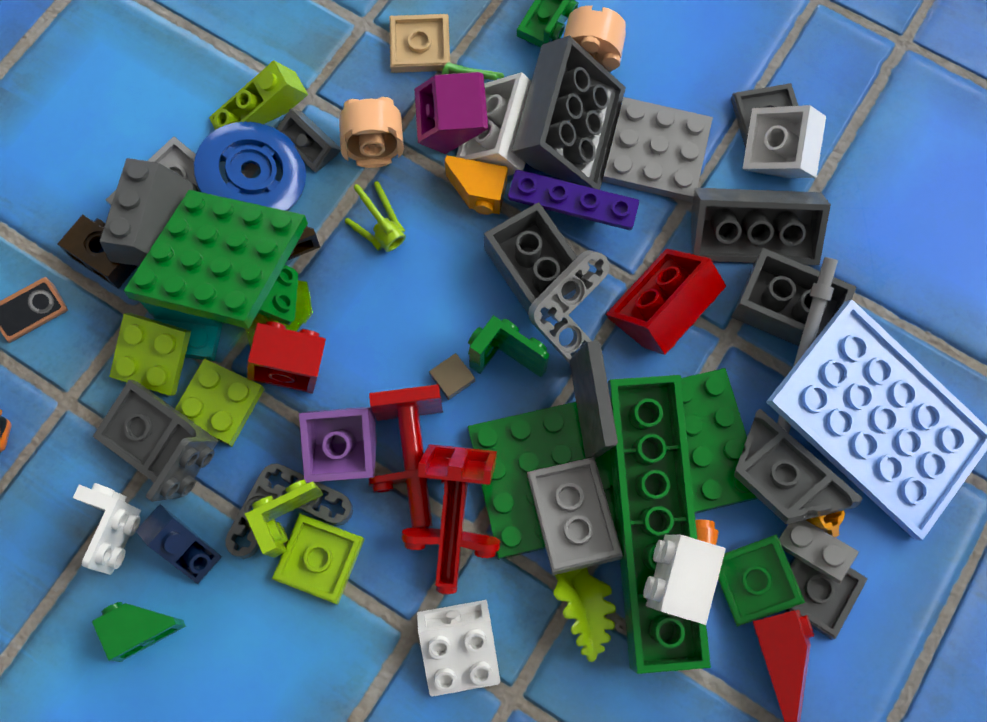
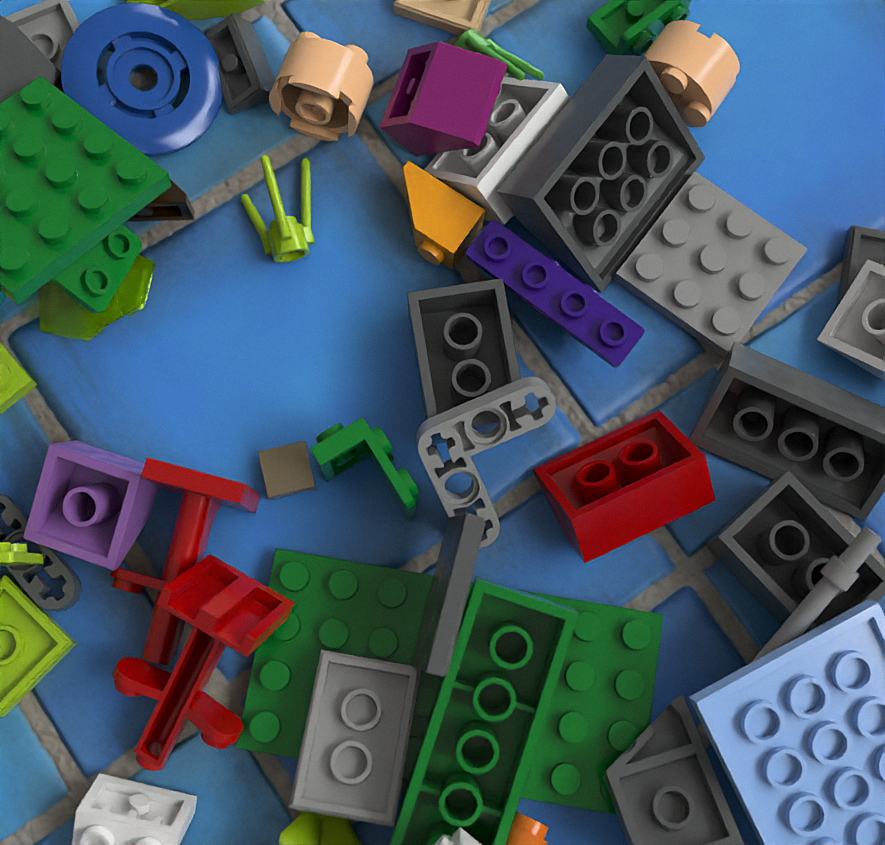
camera: 20 degrees right, 5 degrees up
red brick [247,321,326,394] -> none

